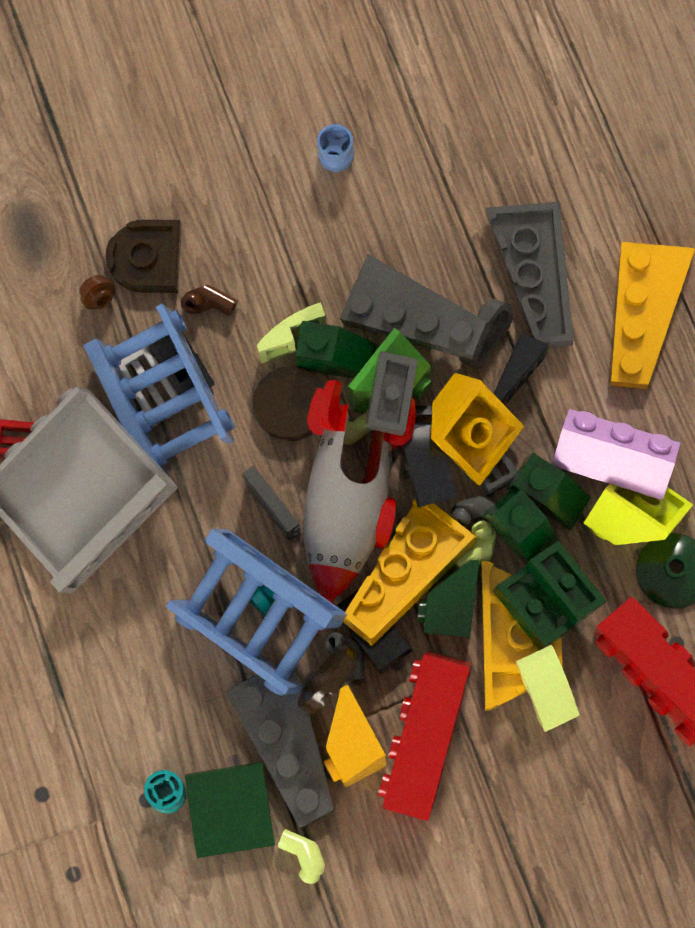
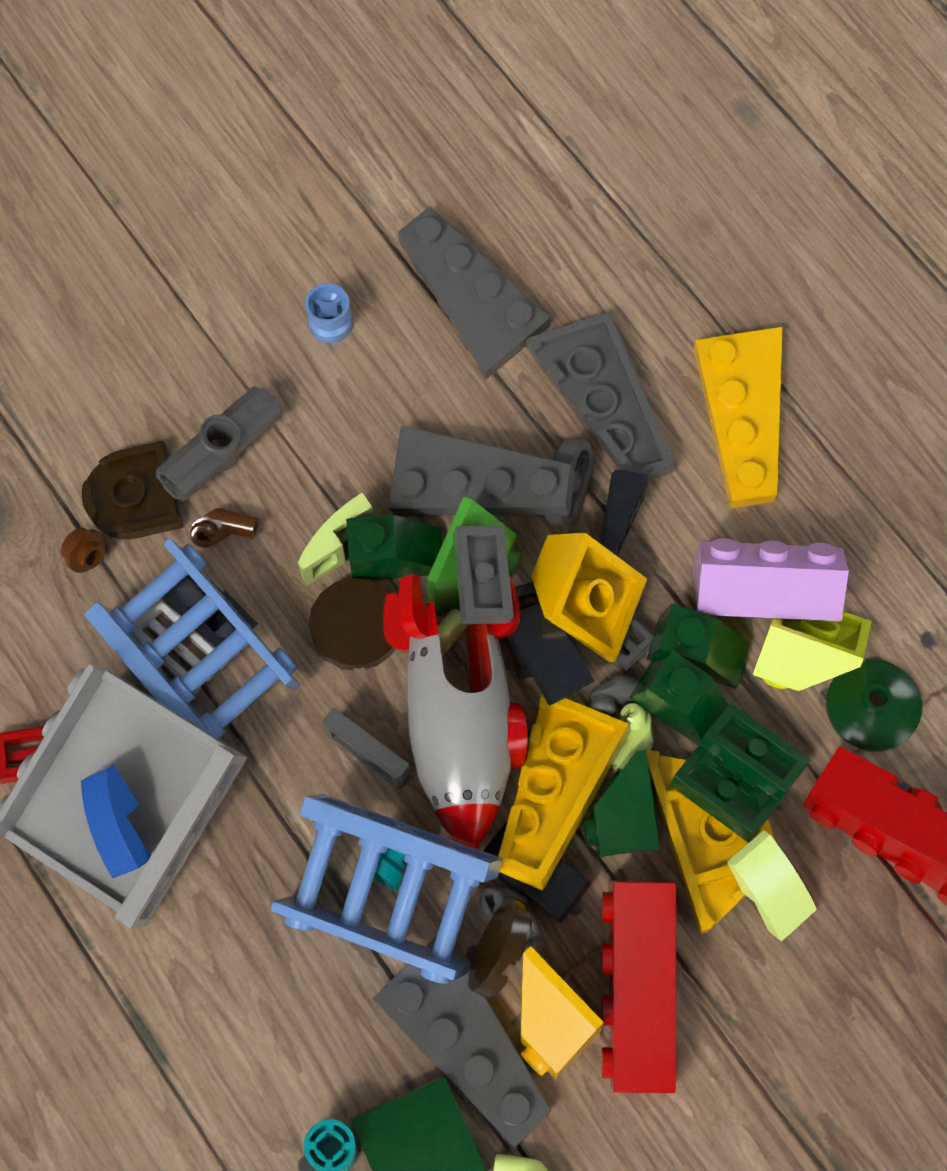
camera: 20 degrees left, 5 degrees down
none -> blue slope [81,764,151,878]
none -> dark grey piece [156,386,282,502]
none -> dark grey wing [398,206,550,380]

